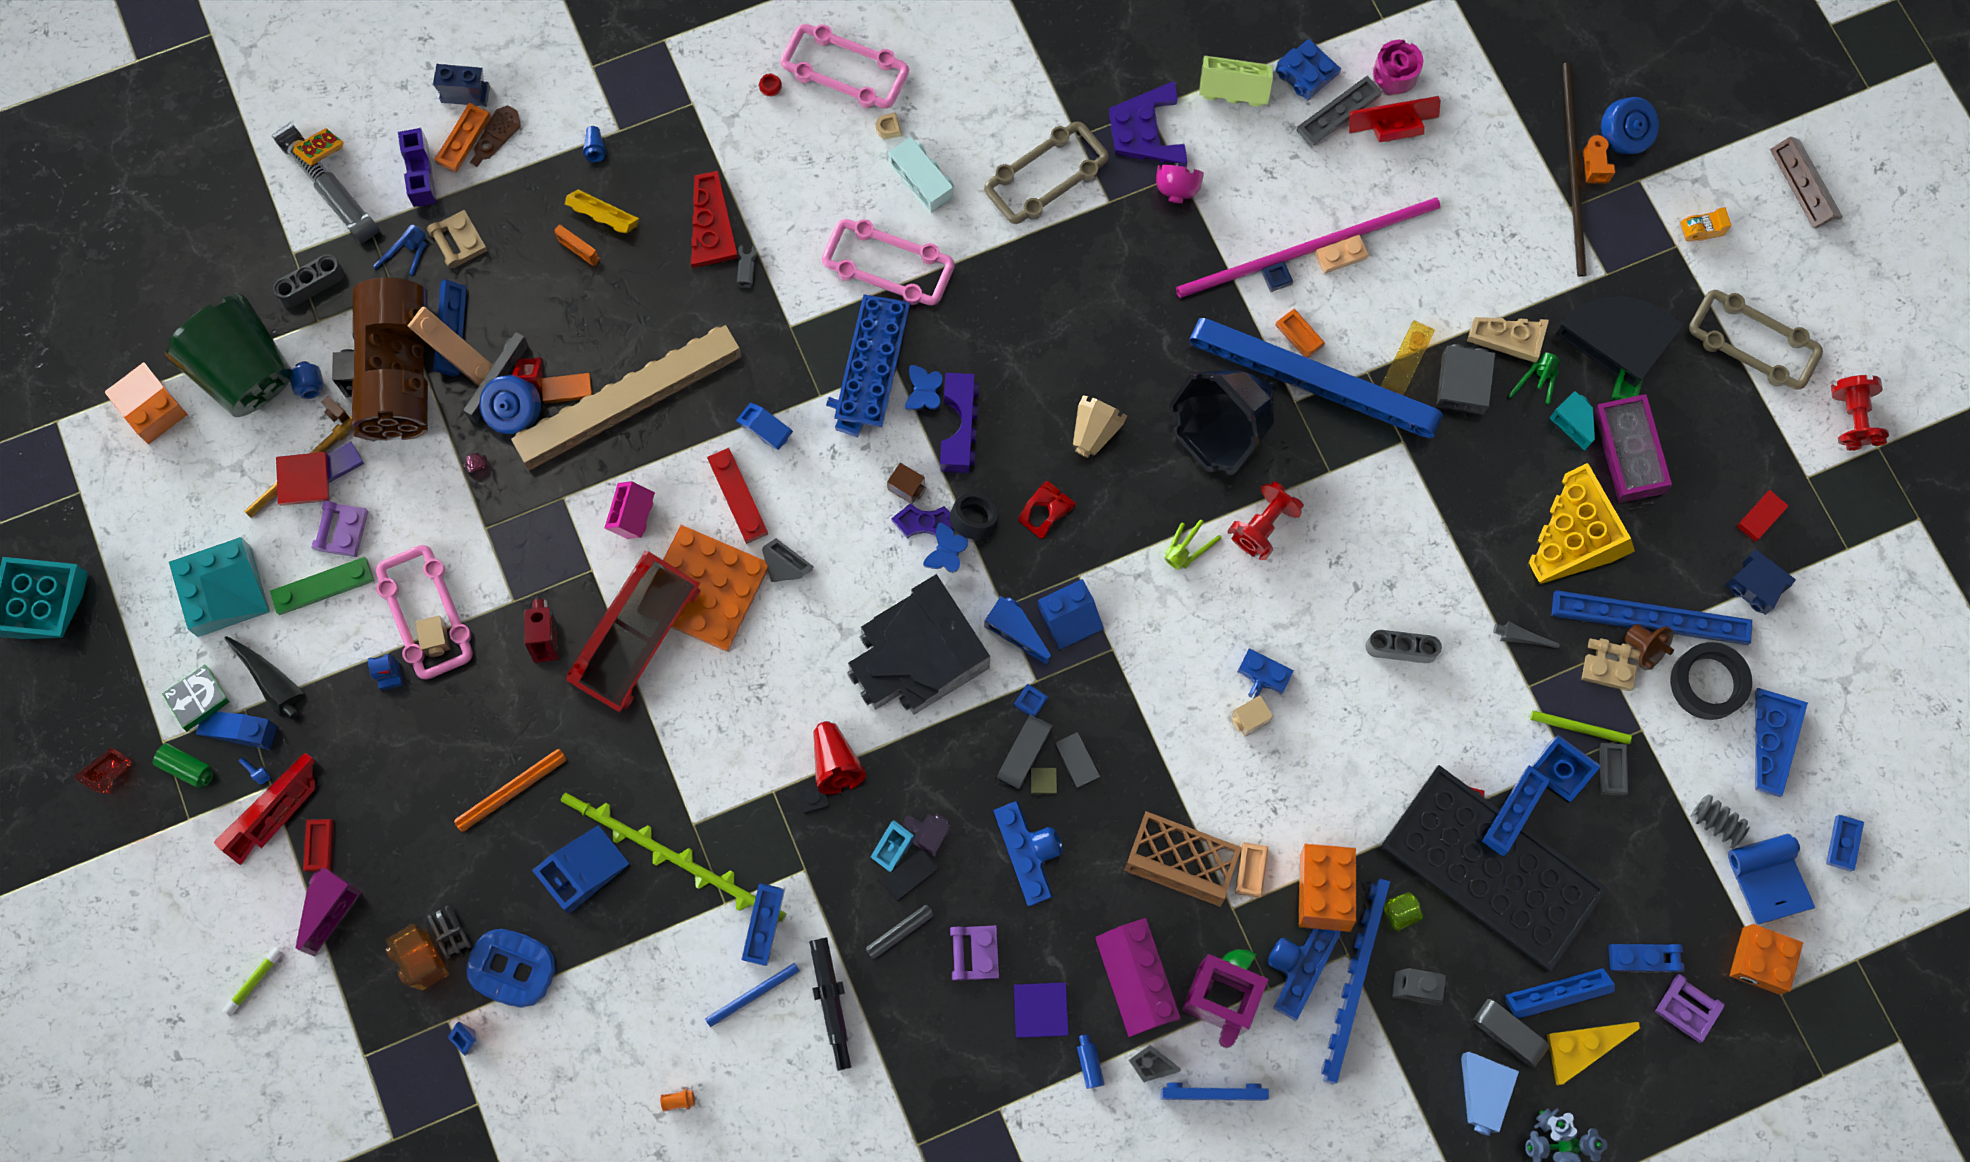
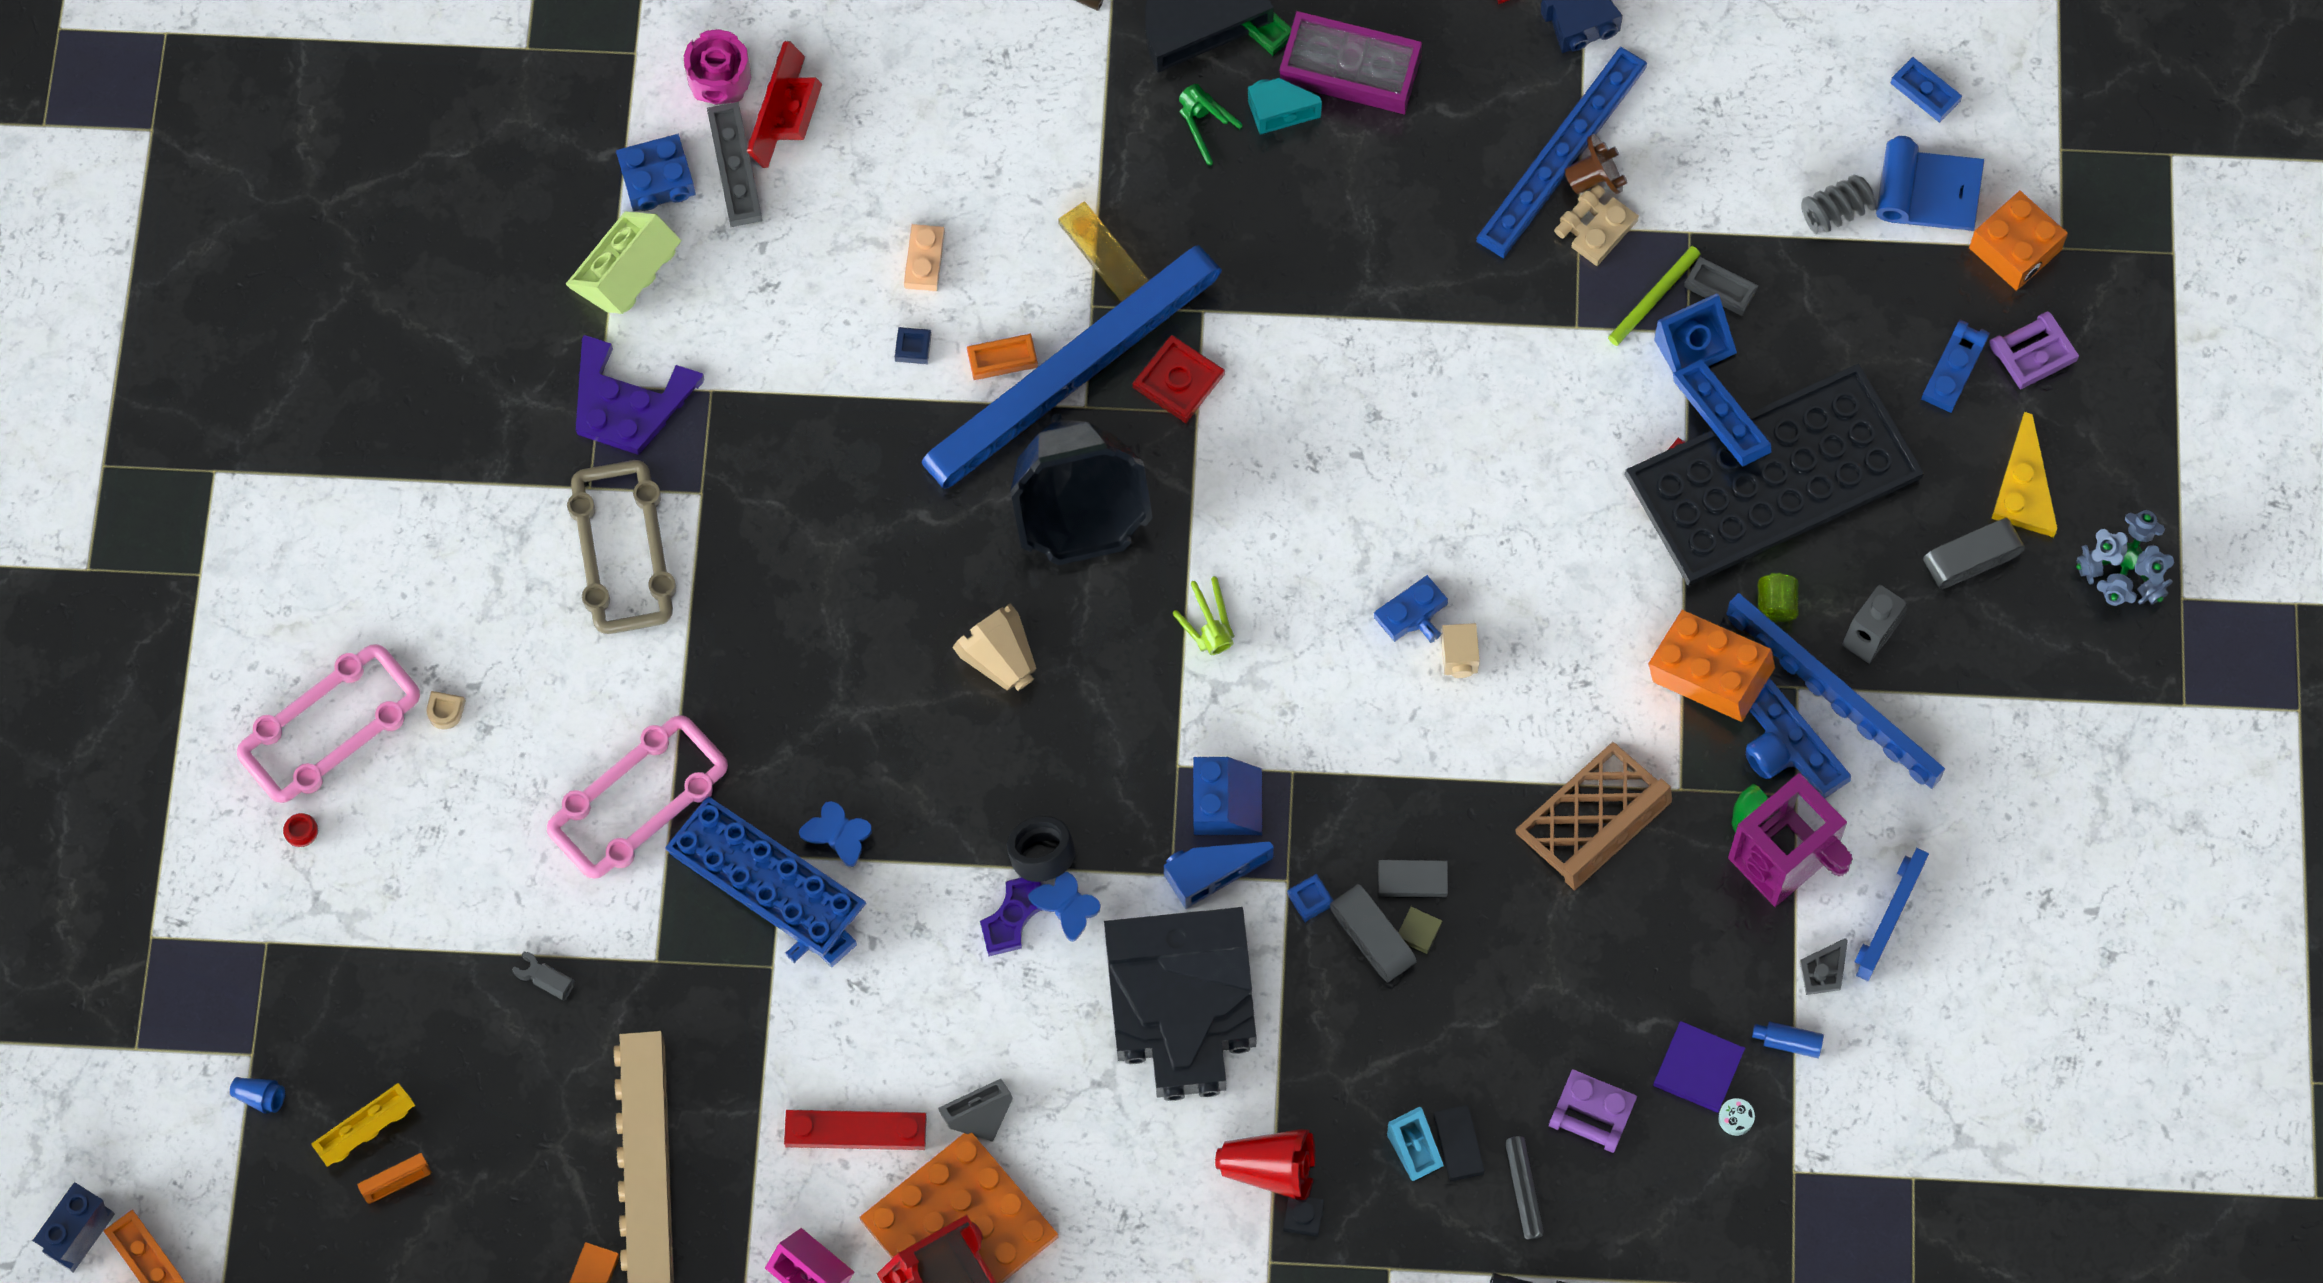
camera: 60 degrees left, 5 degrees down
reddish brown piece [469,105,521,167] -> none
red wing [691,171,738,268] -> none
blue slope [736,402,793,450] -> none
reddish brown brick [887,463,926,504] -> none
light aqua brick [888,137,954,213] -> none
clear purple brick [903,814,951,856] -> none
dark purple arch [940,373,979,473] -> none
blue plate [993,801,1063,907] -> none
red piece [1018,481,1076,539] -> none
magenta slope [1095,918,1180,1037] -> none
dark pink cylinder [1156,165,1204,203] -> none
dark pink piece [1176,197,1440,298] -> none
red piece [1227,481,1304,560] -> none
light nougat tile [1235,842,1268,898] -> none
dark grey beam [1365,630,1442,663] -> none
dark grey brick [1436,344,1495,415] -> none
light blue slope [1461,1052,1519,1136] -> none
tan wing [1467,317,1549,363] -> none
dark grey piece [1493,621,1560,648] -> none
blue plate [1505,968,1615,1019] -> none
yellow slope [1529,463,1635,584] -> none
black tyre [1670,642,1752,720] -> none
blue wing [1755,688,1808,798] -> none
none -> red tile [1132,335,1225,423]
none -> light aqua tile [1718,1098,1755,1136]

